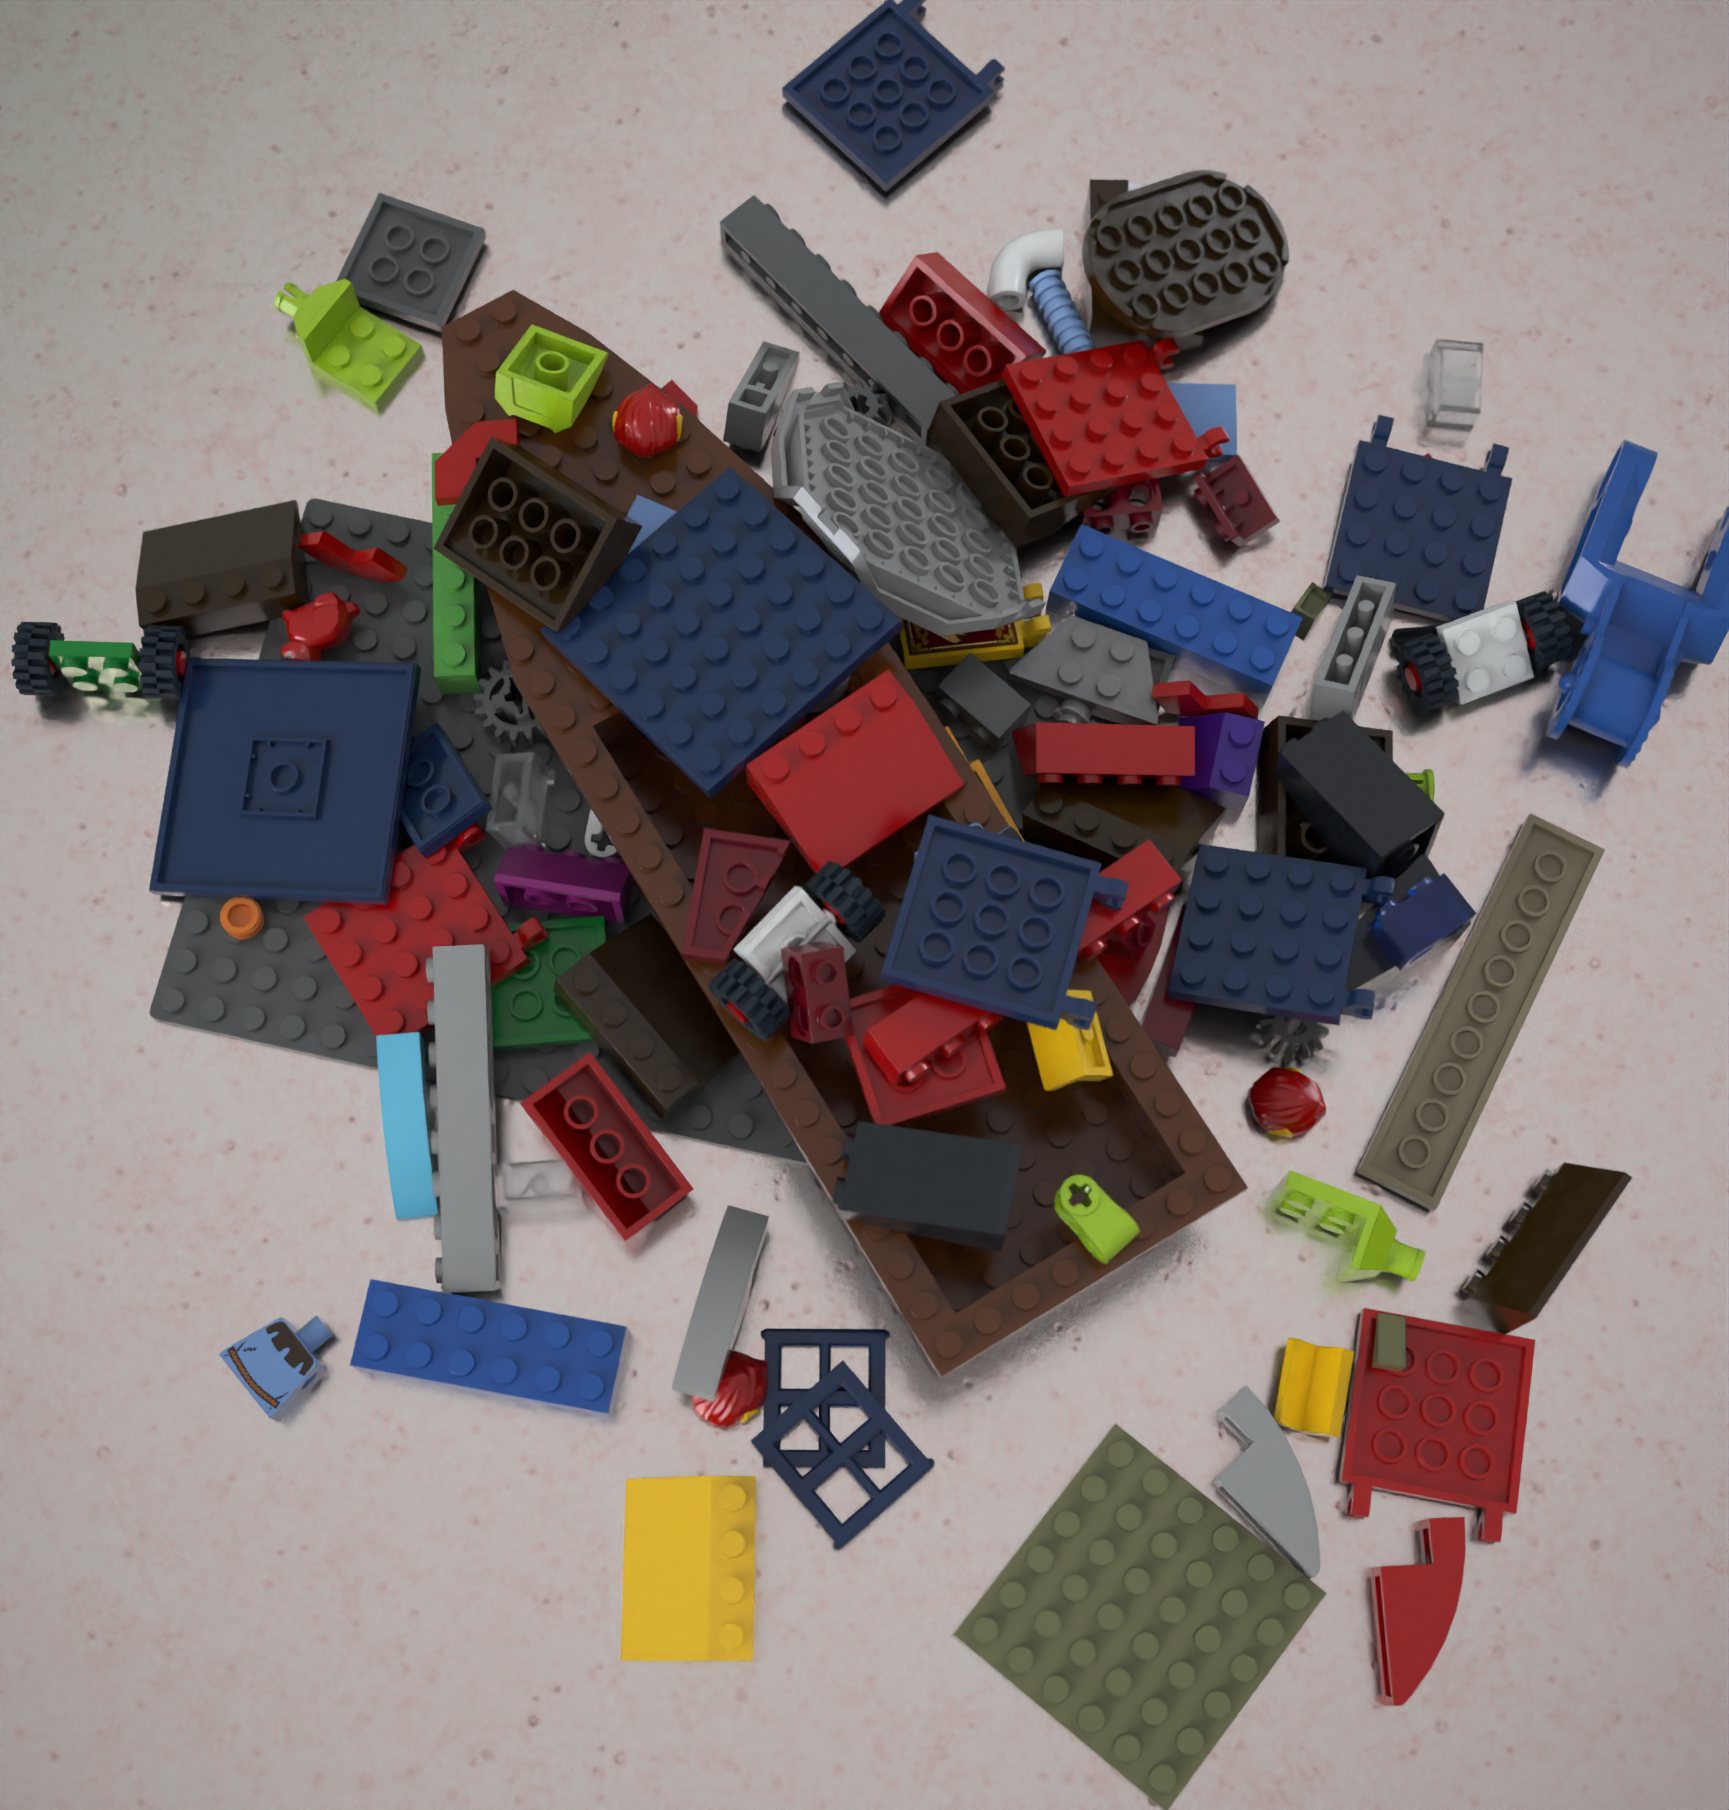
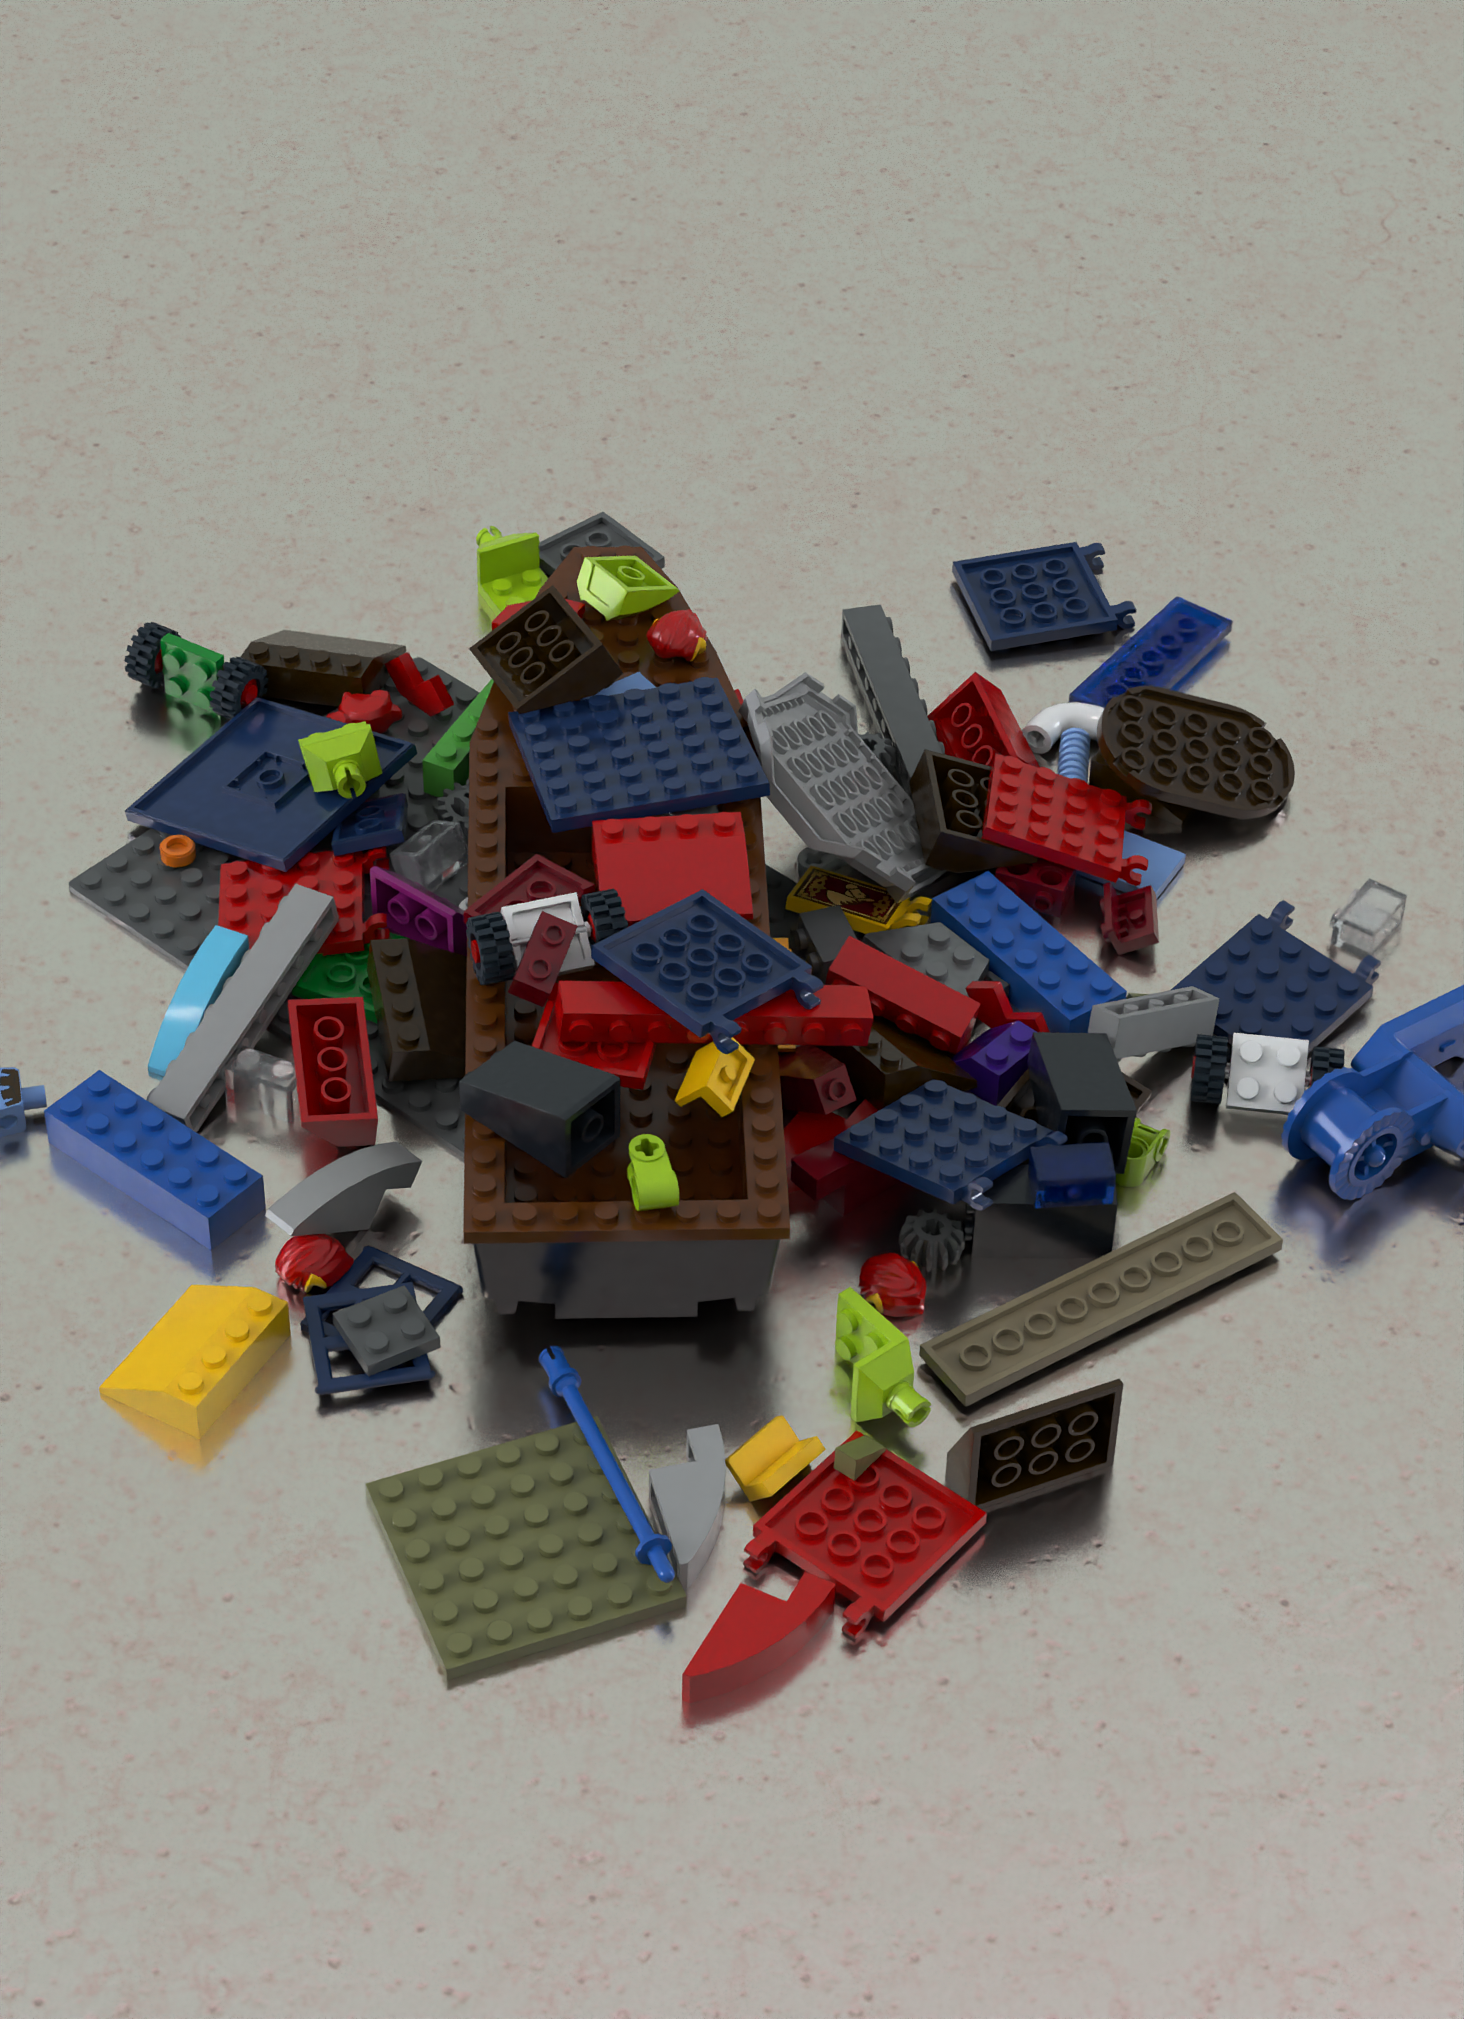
camera: 30 degrees right, 30 degrees down
none -> lime plate [298,721,382,799]
none -> dark grey plate [333,1285,441,1377]
none -> blue bar [539,1346,675,1583]
none -> clear blue plate [1069,596,1233,708]

